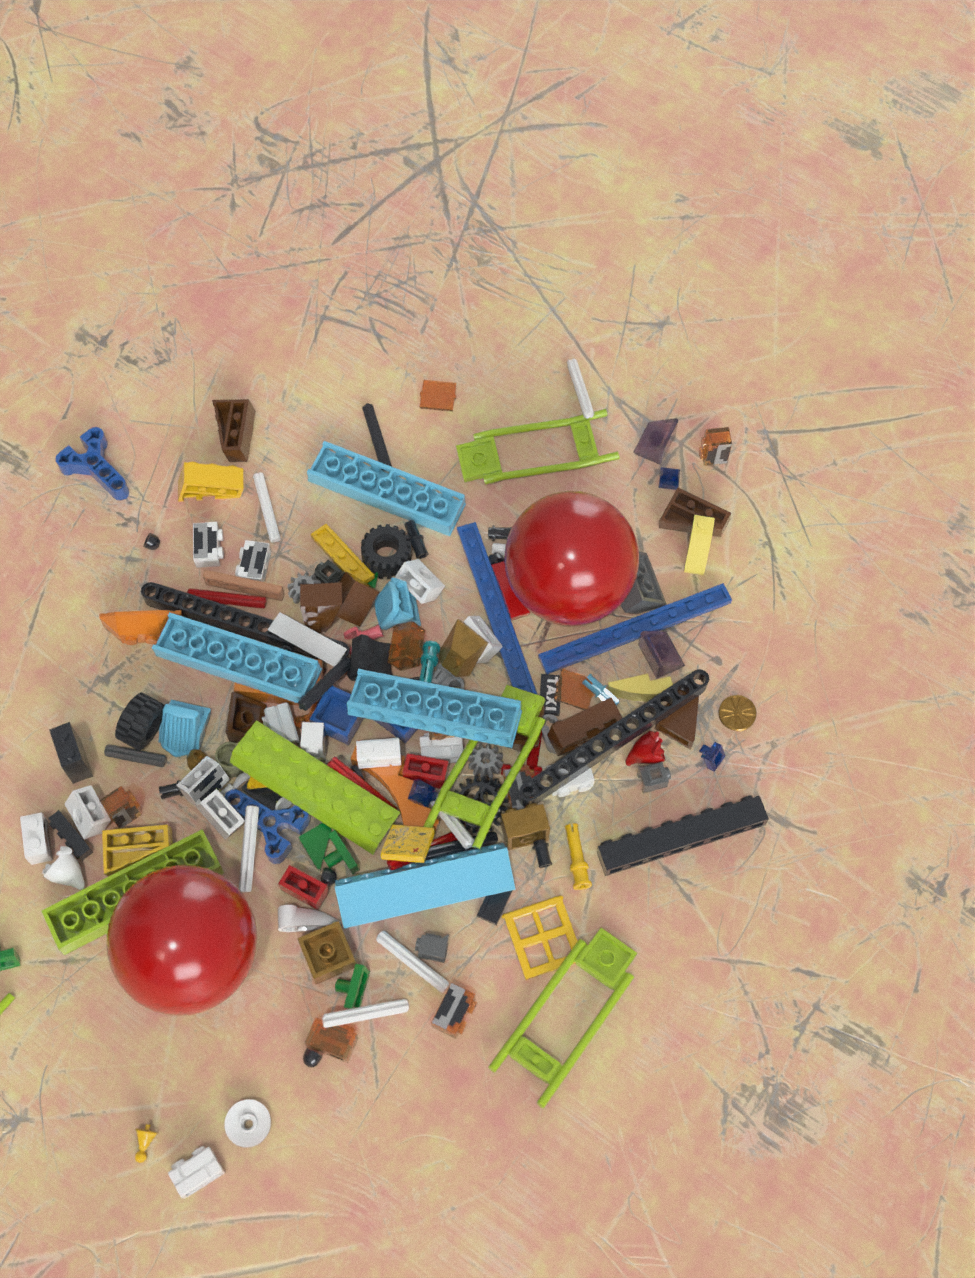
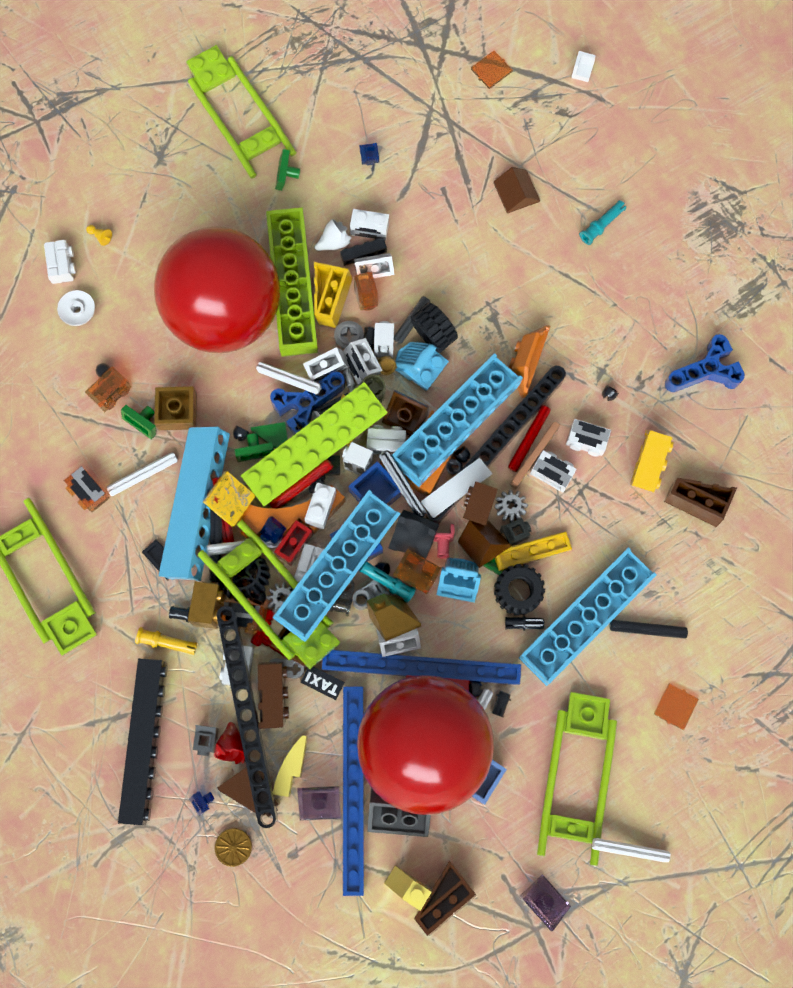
camera: 110 degrees right, 10 degrees up
black brick [49,722,93,784] -> none
white axle [253,472,281,543] -> none
red brick [278,865,329,911] -> none
white piece [278,905,341,932] -> none
white axle [322,999,409,1028] -> none
white brick [395,559,445,604] -> none
dark grey window [415,933,450,963] -> none
yellow window [502,895,578,980] -> none
clear orange piece [553,668,594,710] -> none
medium azure axle [582,673,620,706] -> none
clear blue tile [658,467,680,490] -> none
clear orange brick [699,427,732,466] -> none
none -> light grey gear [334,321,364,349]
none -> white brick [374,321,394,358]

